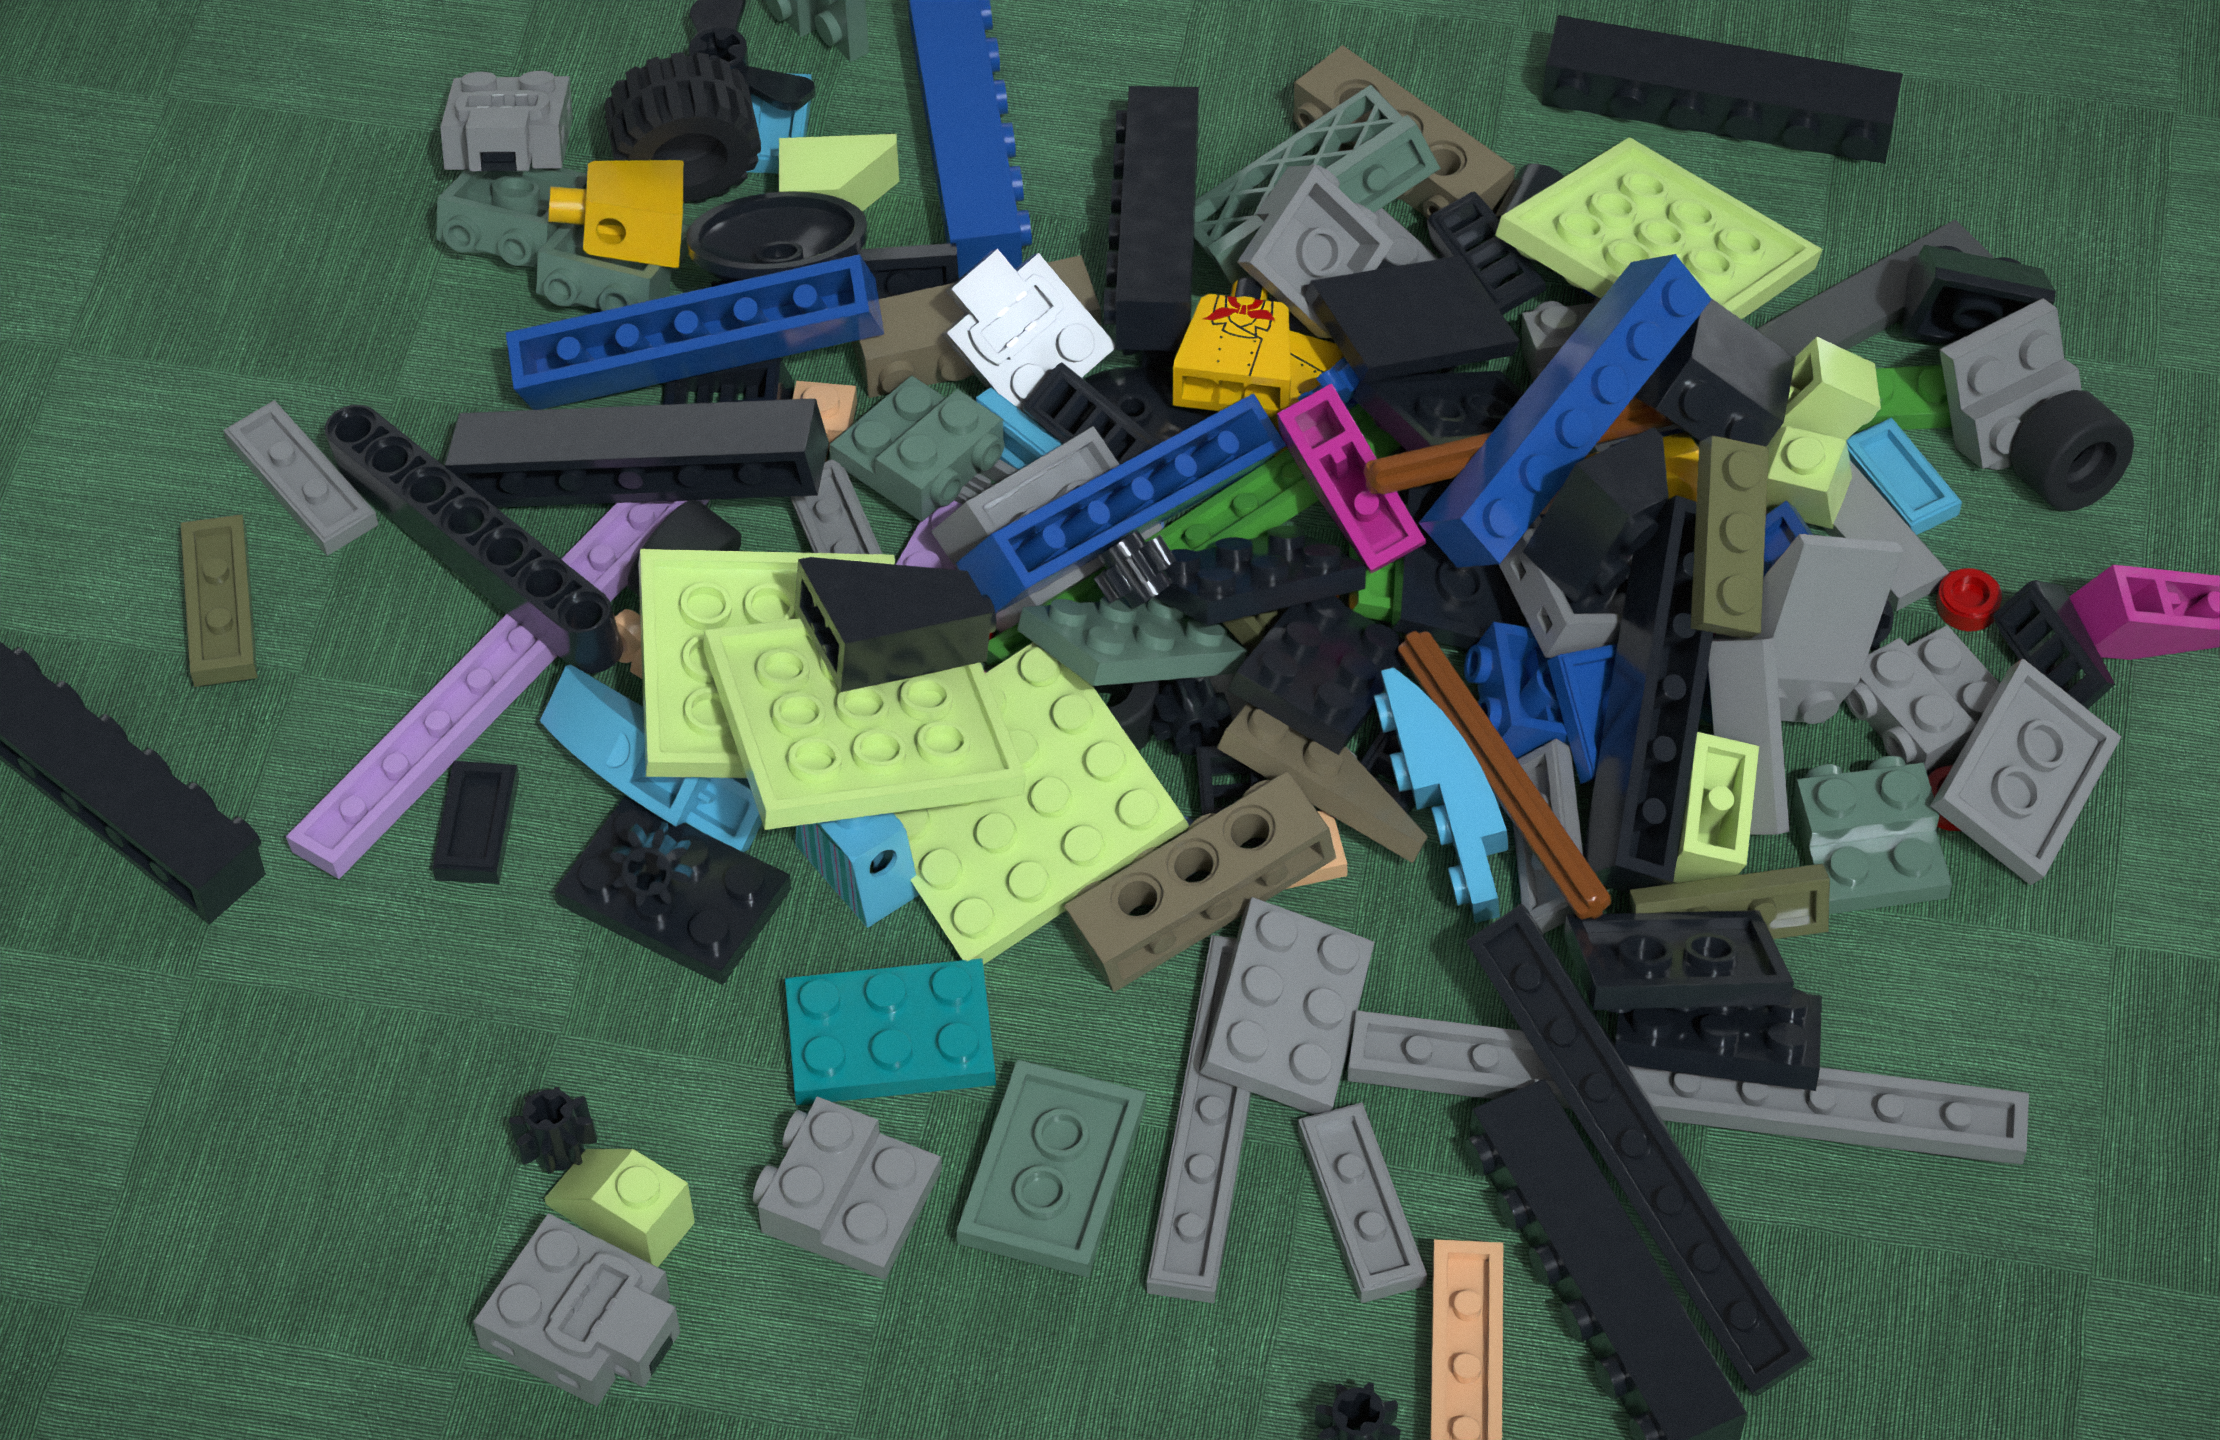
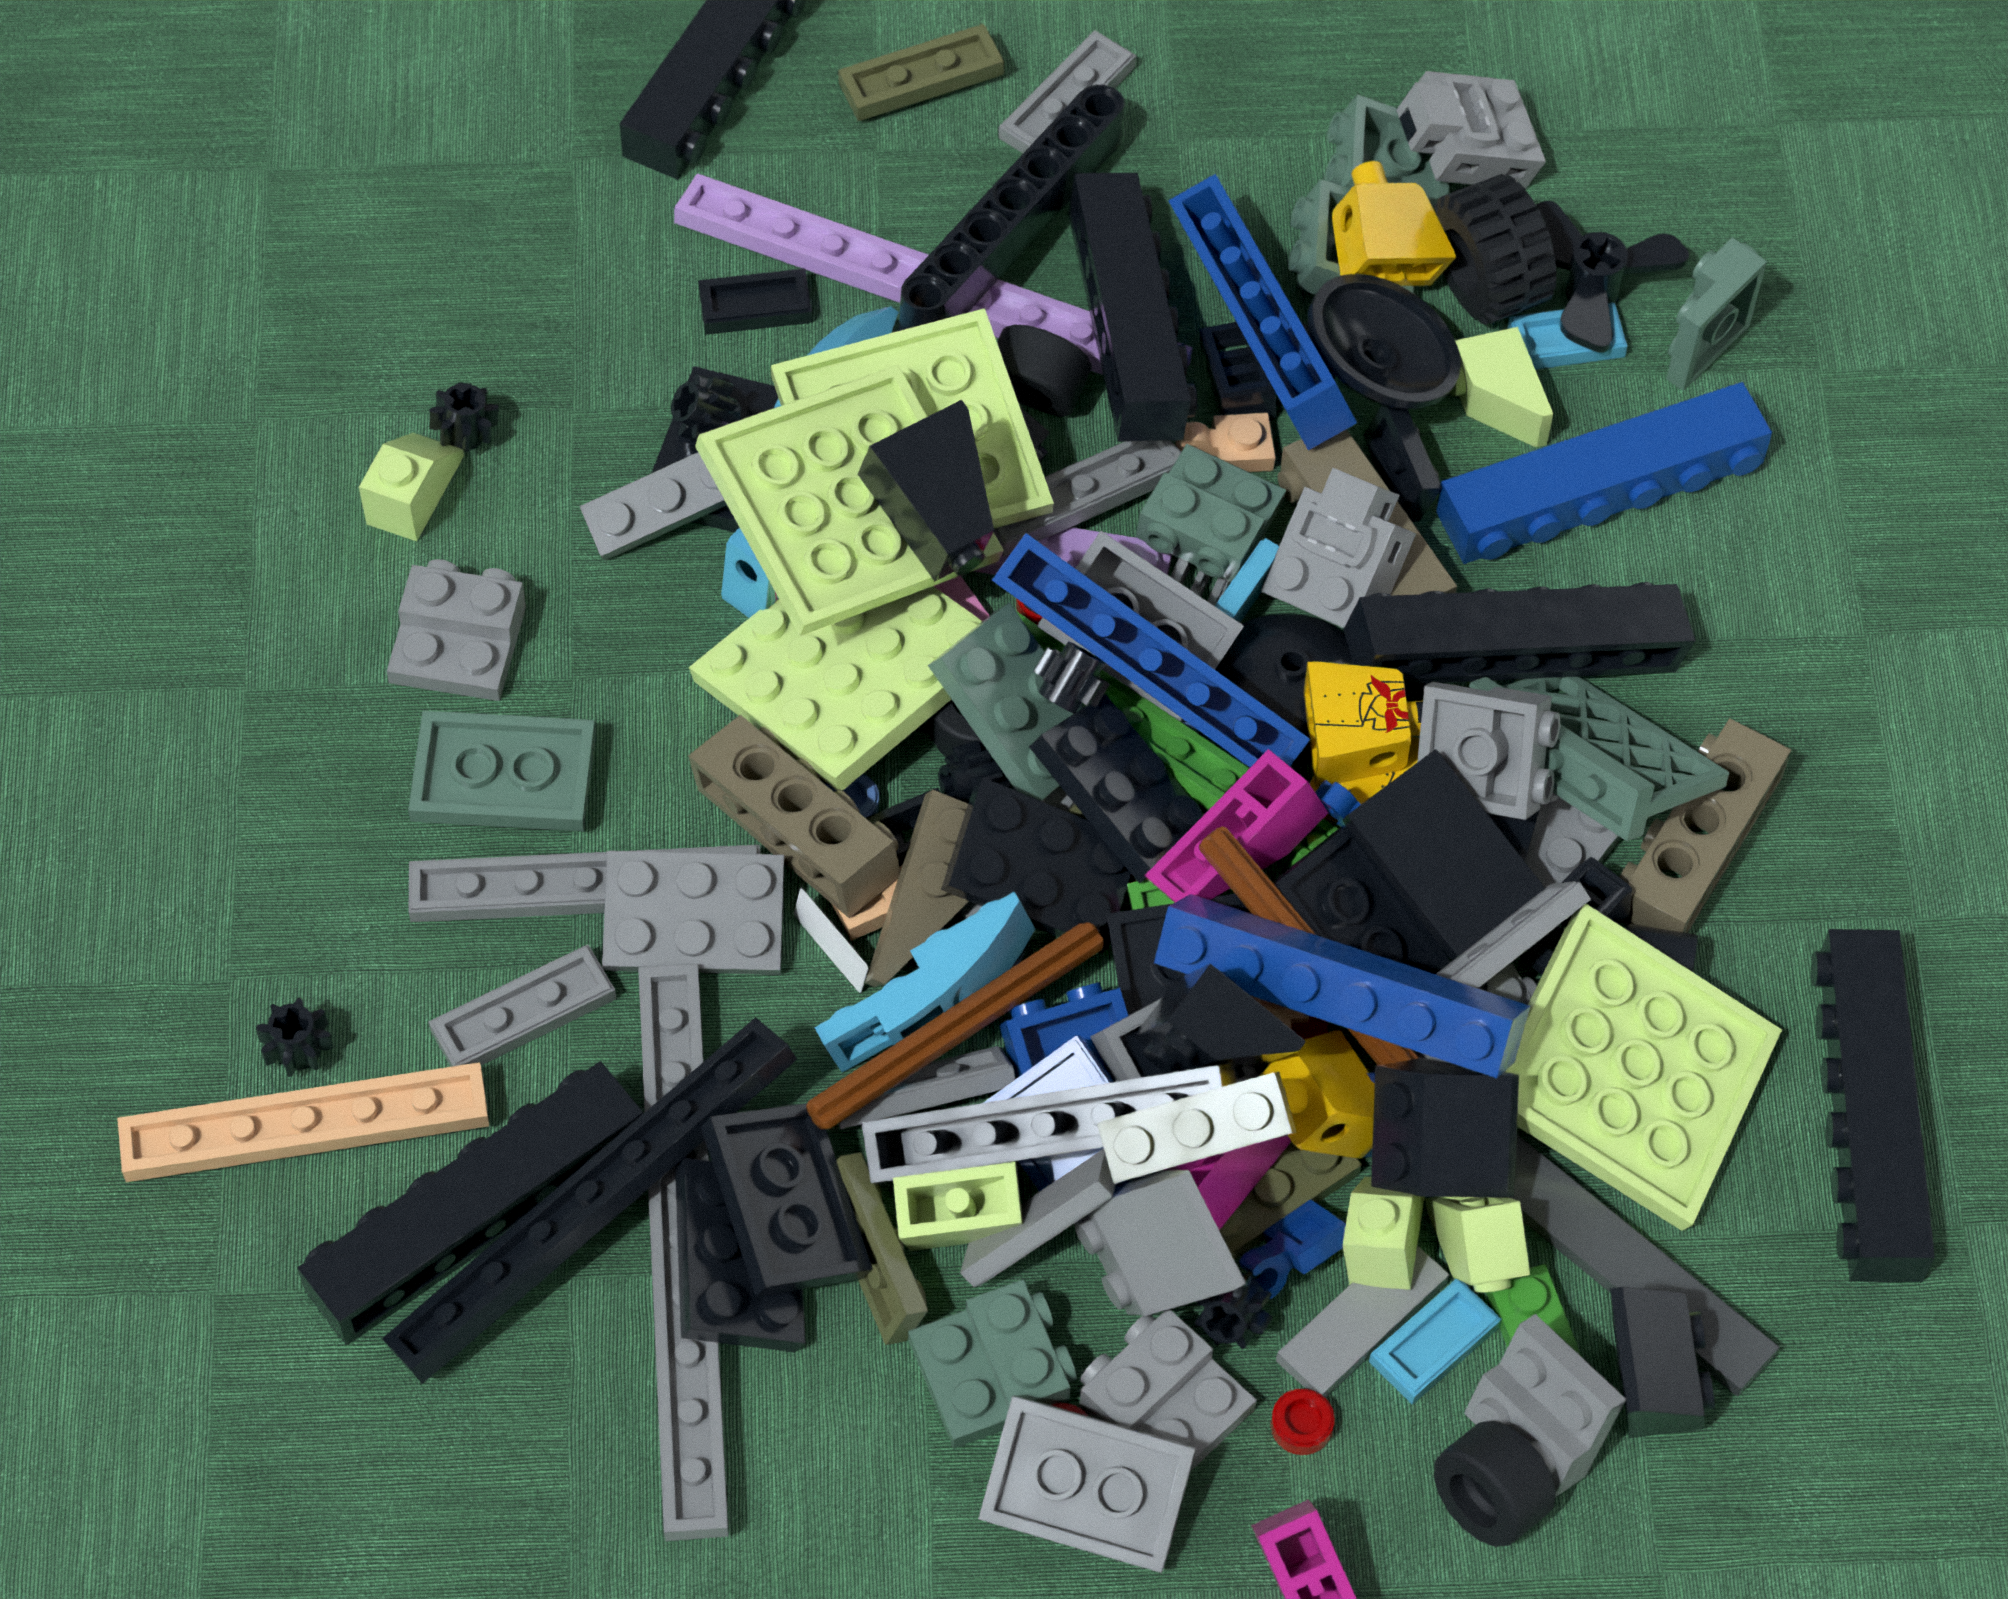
camera: 75 degrees right, 5 degrees up
light grey piece [473,1213,680,1407] -> none
teal plate [785,958,996,1106] -> none
black slope [1023,362,1160,465] -> none
black slope [1993,580,2115,709] -> none
none -> light grey plate [579,452,727,561]
none -> white sticker [794,888,868,993]
none -> light grey tile [1435,882,1591,988]

